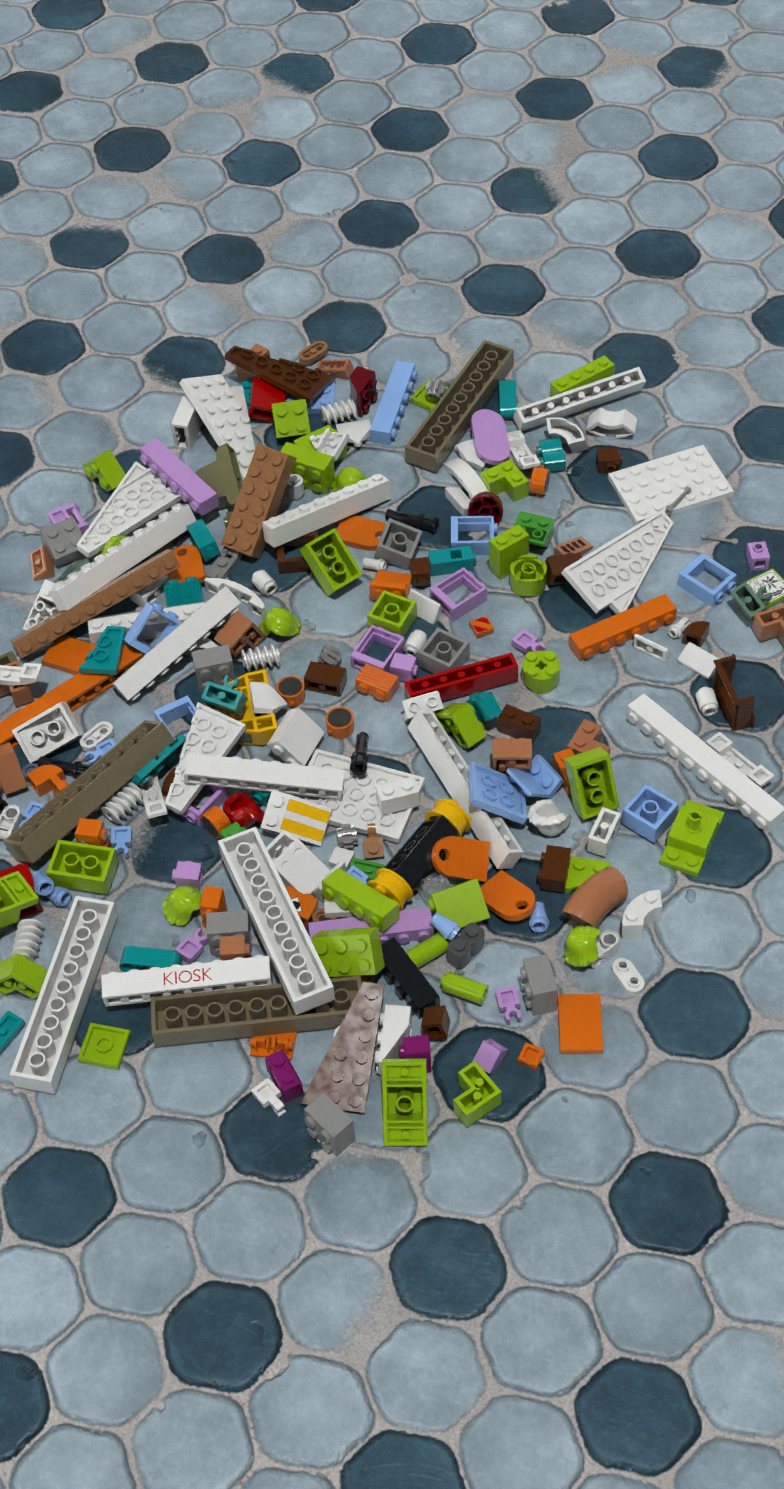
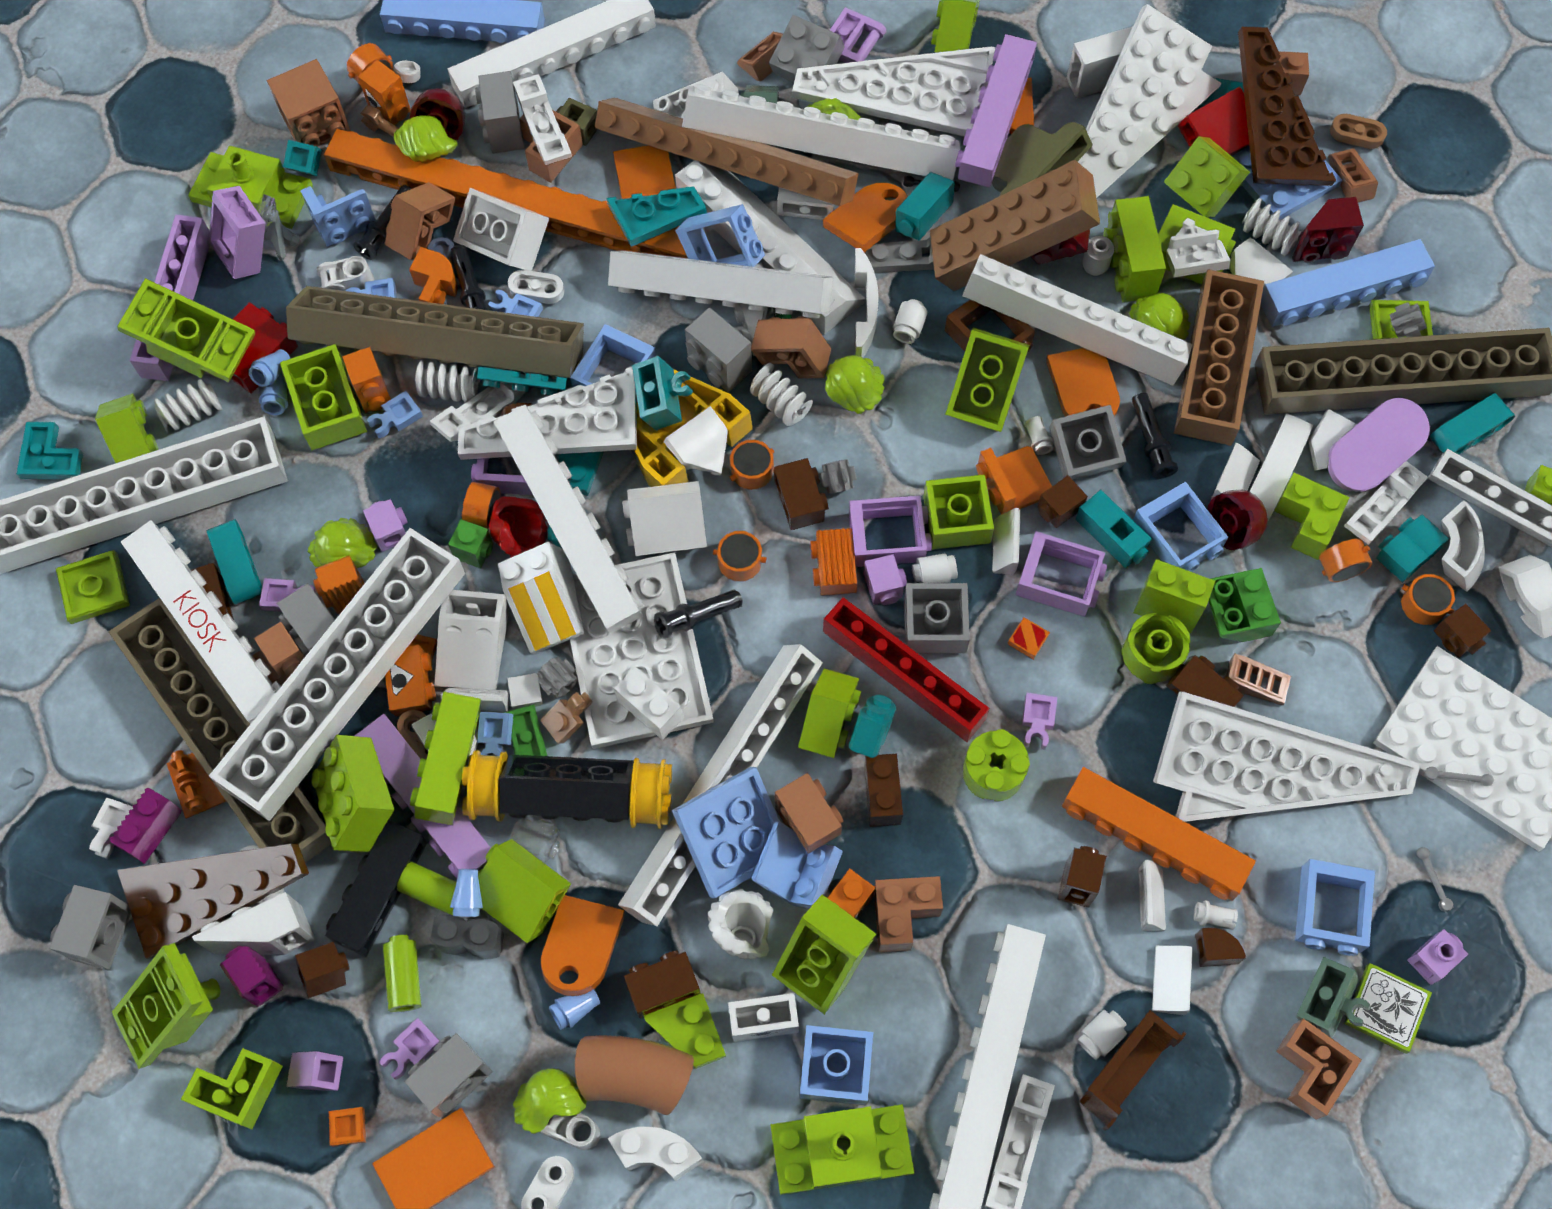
camera: 55 degrees right, 15 degrees up
teal brick [163,576,204,607] -> none
white bracket [402,691,443,722] -> none
orange tile [431,836,490,883] -> none
none -> reddish brown brick [1057,846,1107,908]
none -> medium nougat brick [1174,269,1264,446]
none -> piece [1401,574,1455,625]

